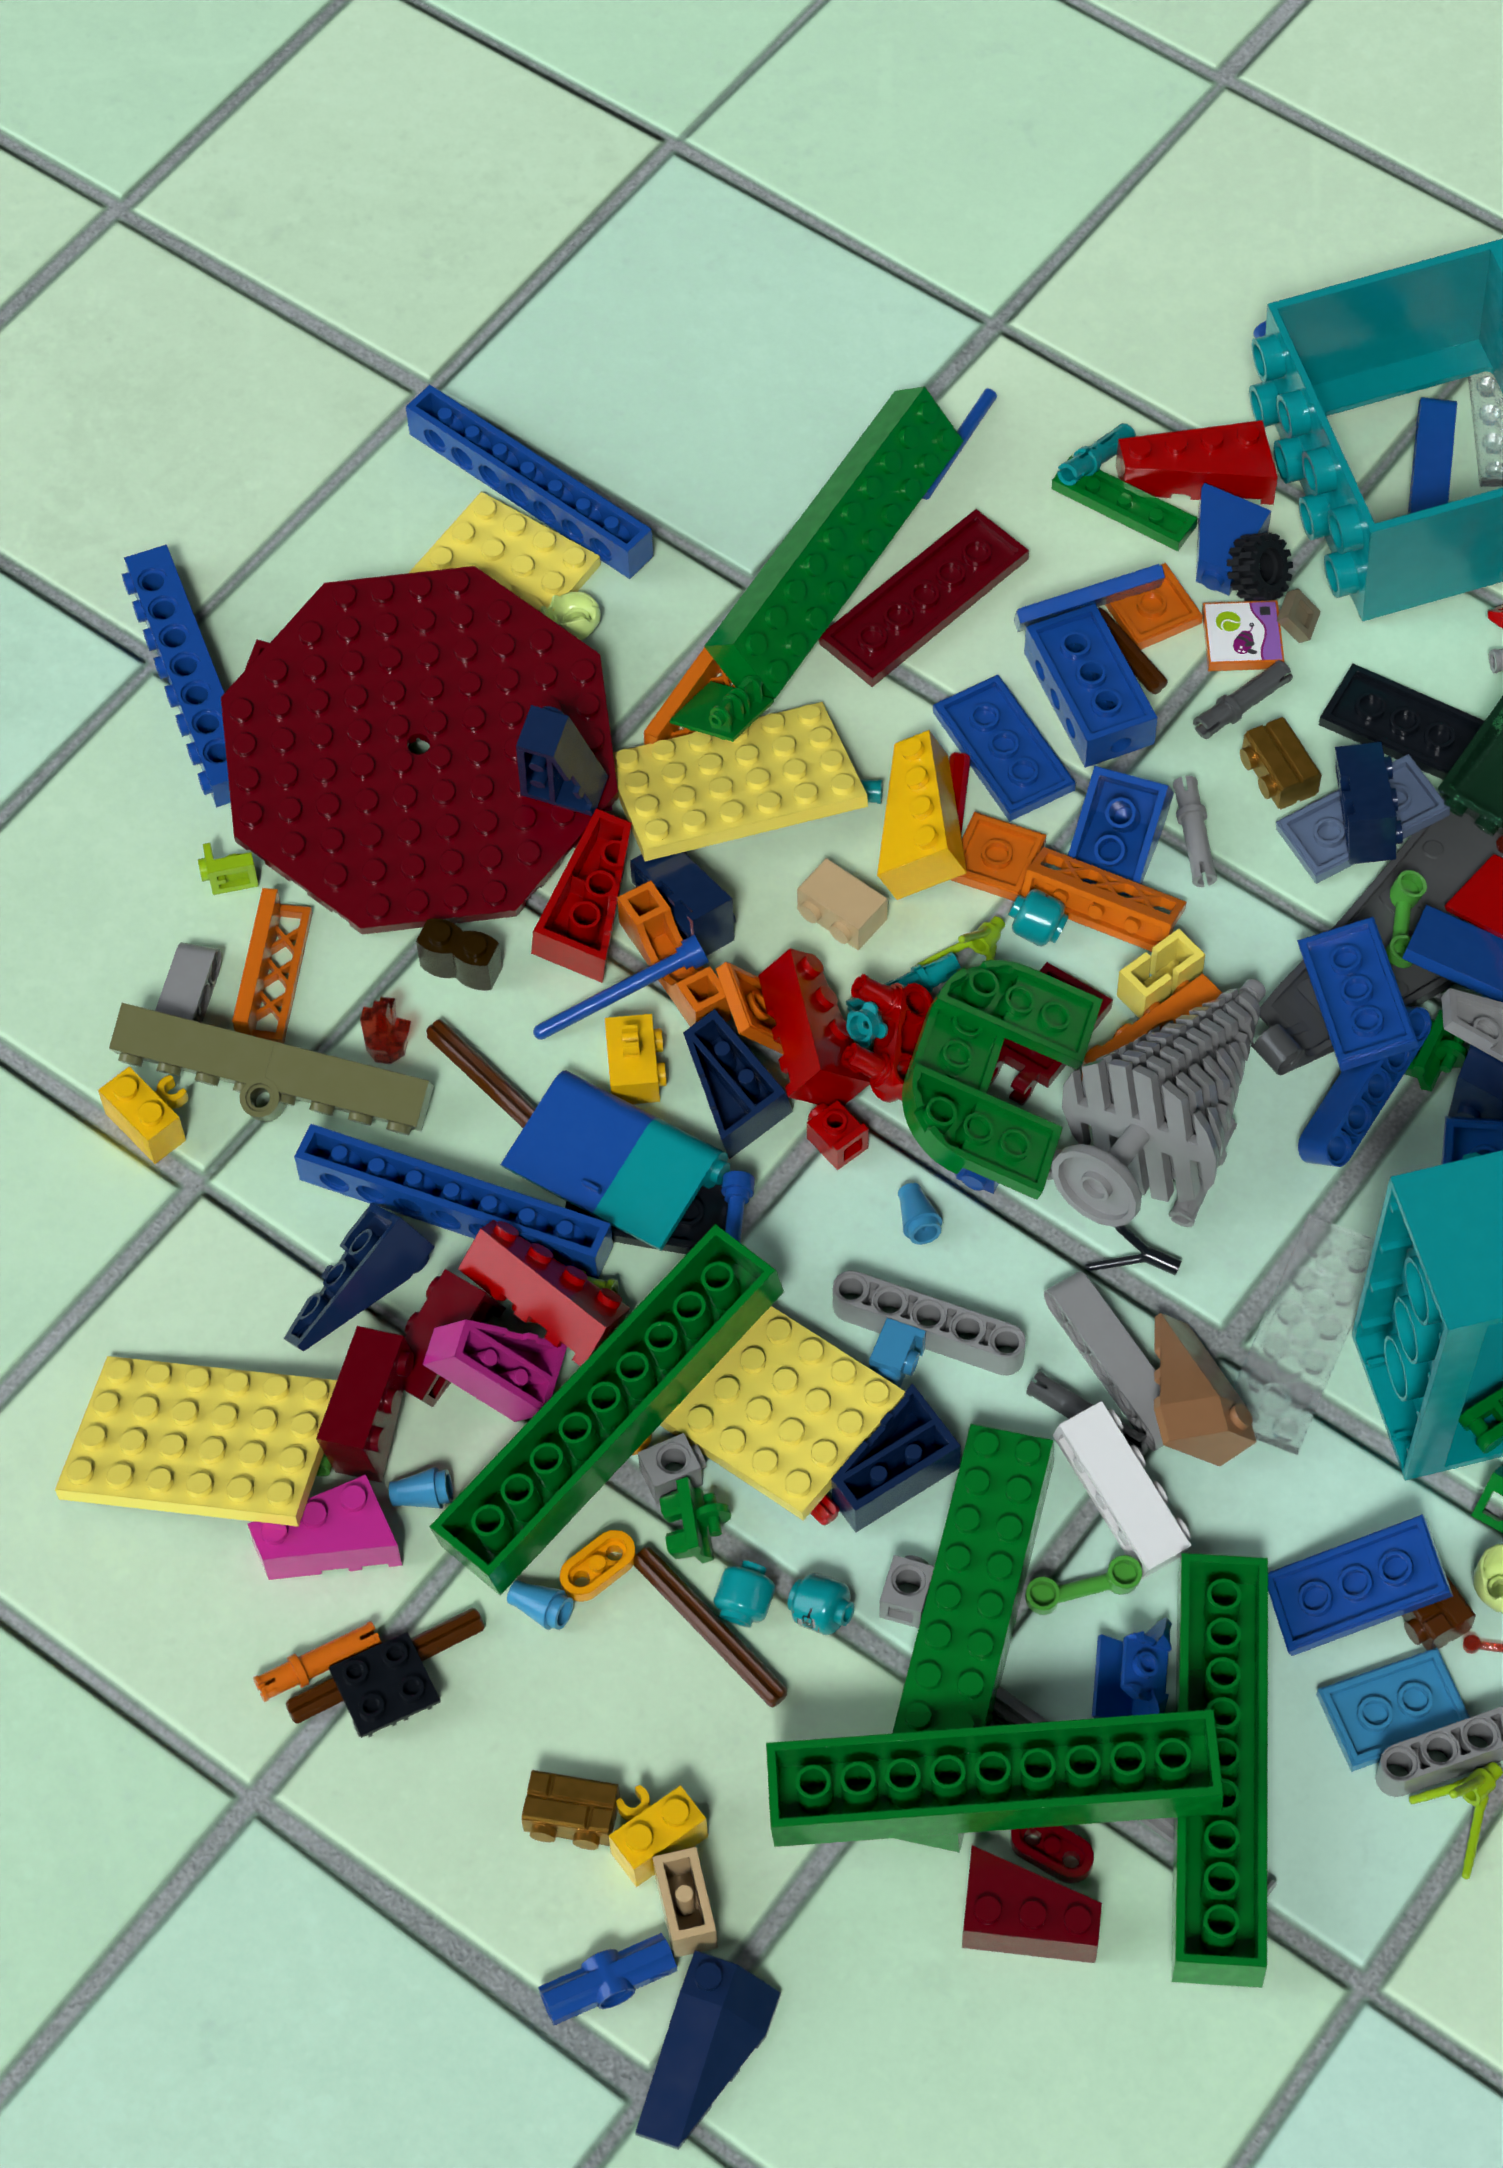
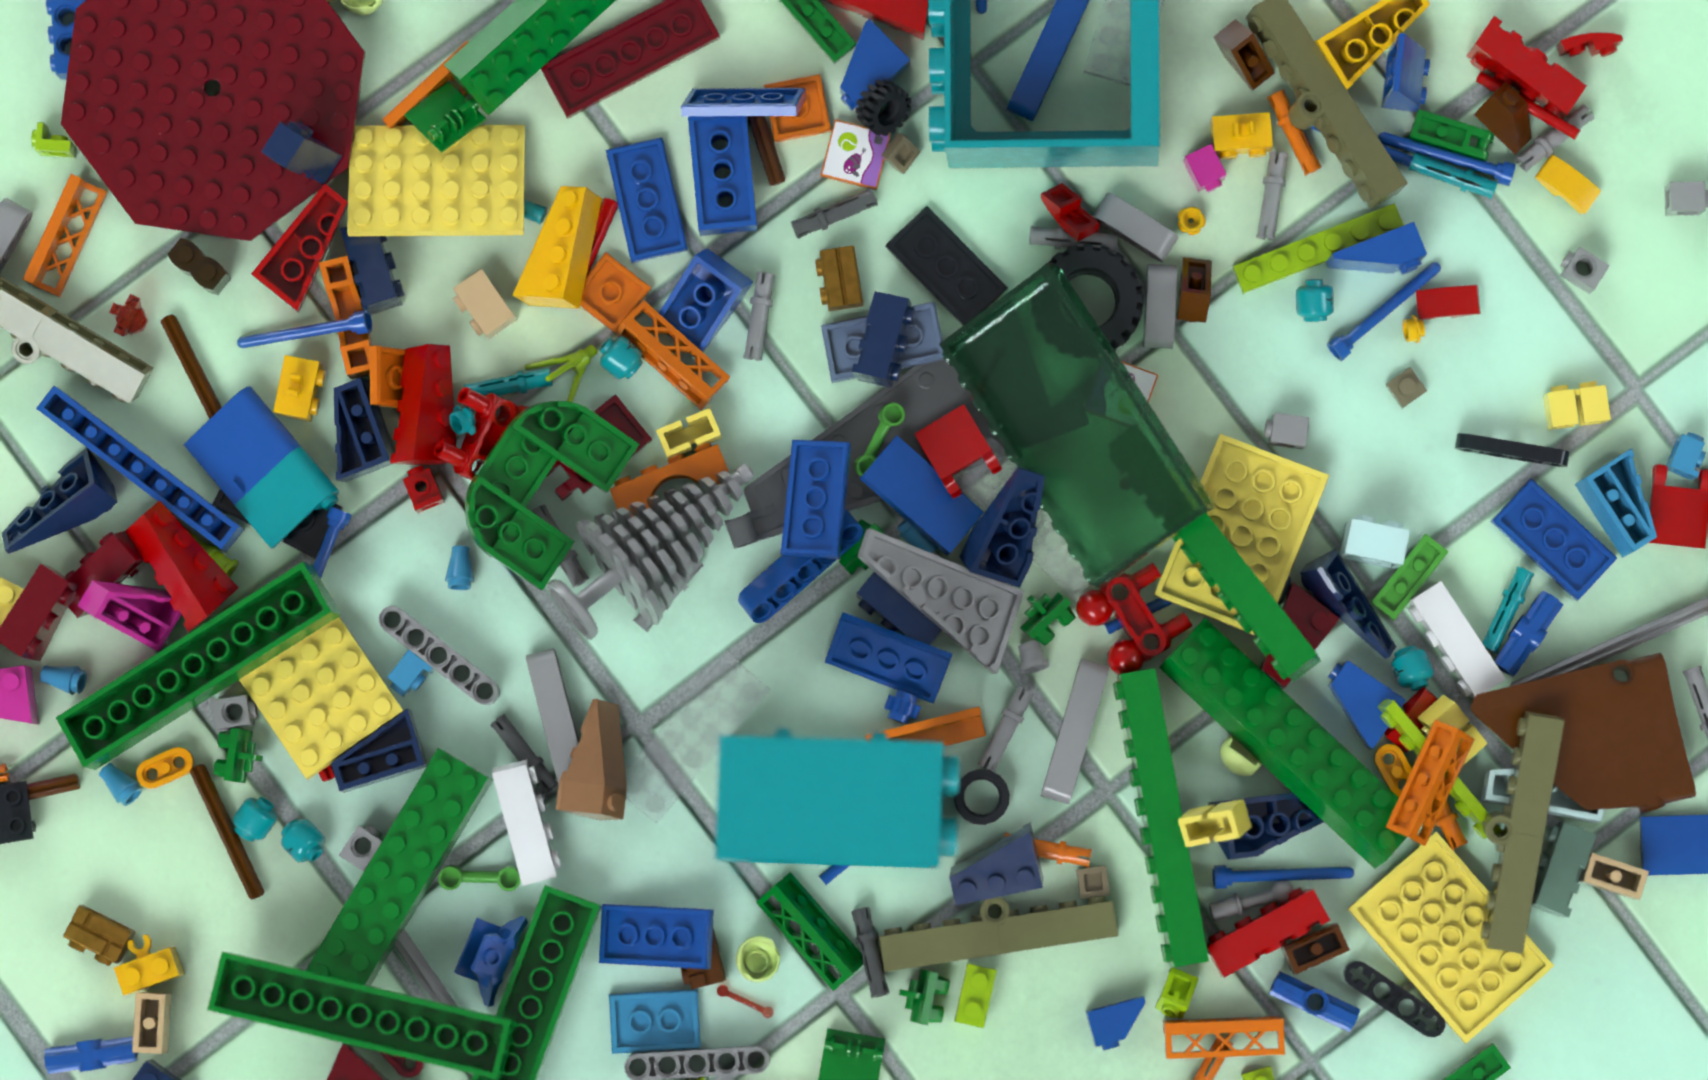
camera: 15 degrees right, 25 degrees up
black plant [1085,1225,1182,1275] -> none

